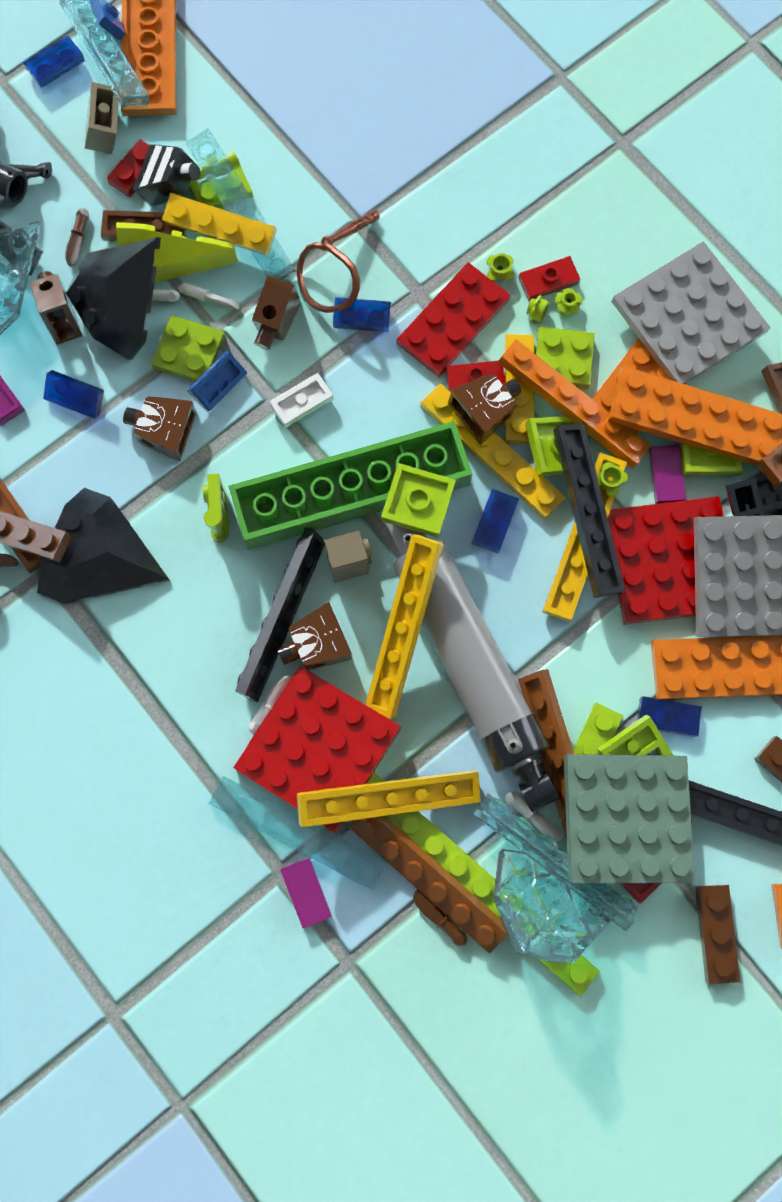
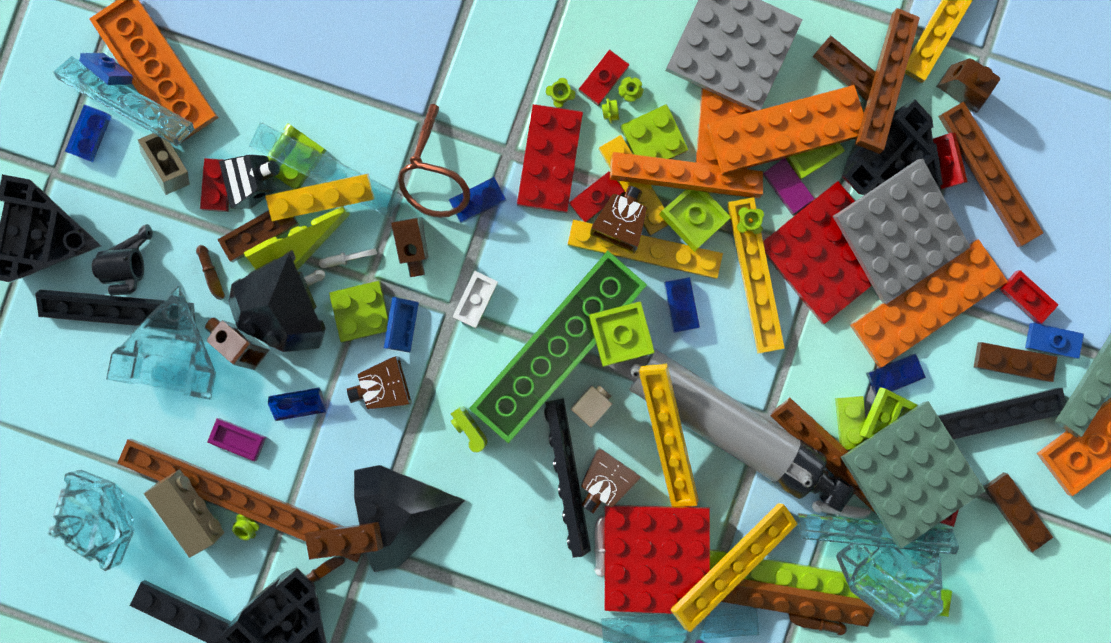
camera: 30 degrees left, 10 degrees up
black plate [553,423,625,598] -> none

